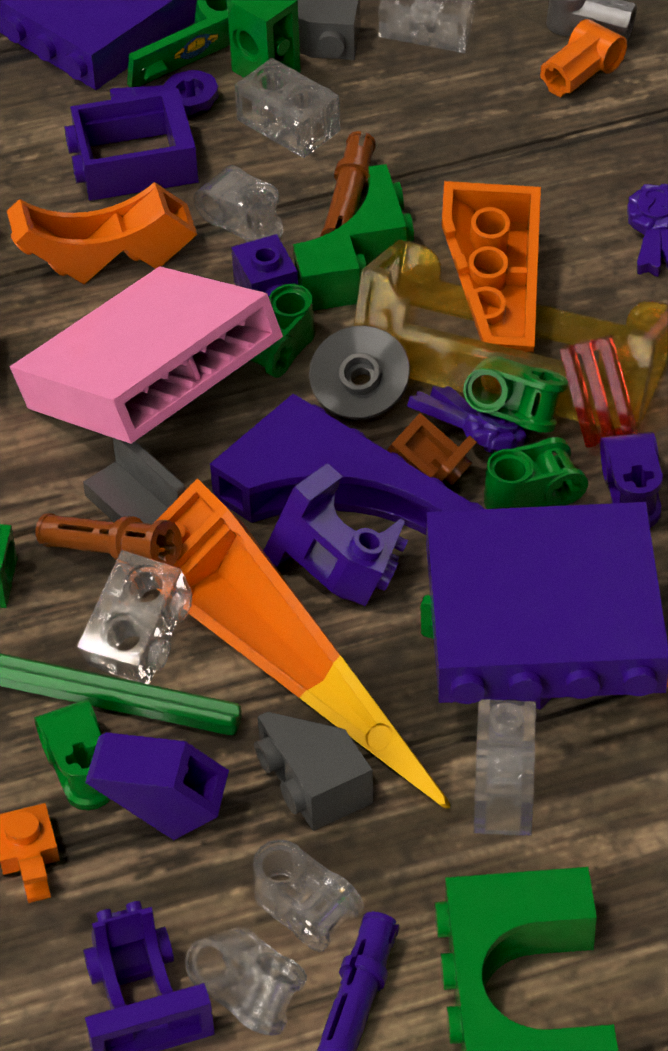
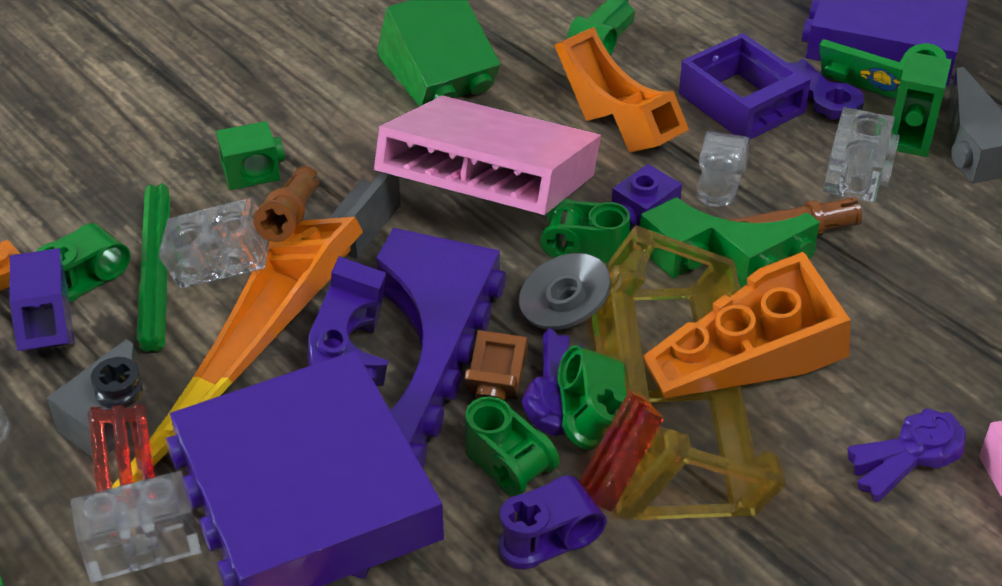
camera: 65 degrees right, 5 degrees down
none -> clear red tile [87,404,158,517]
none -> black bush [91,357,143,409]

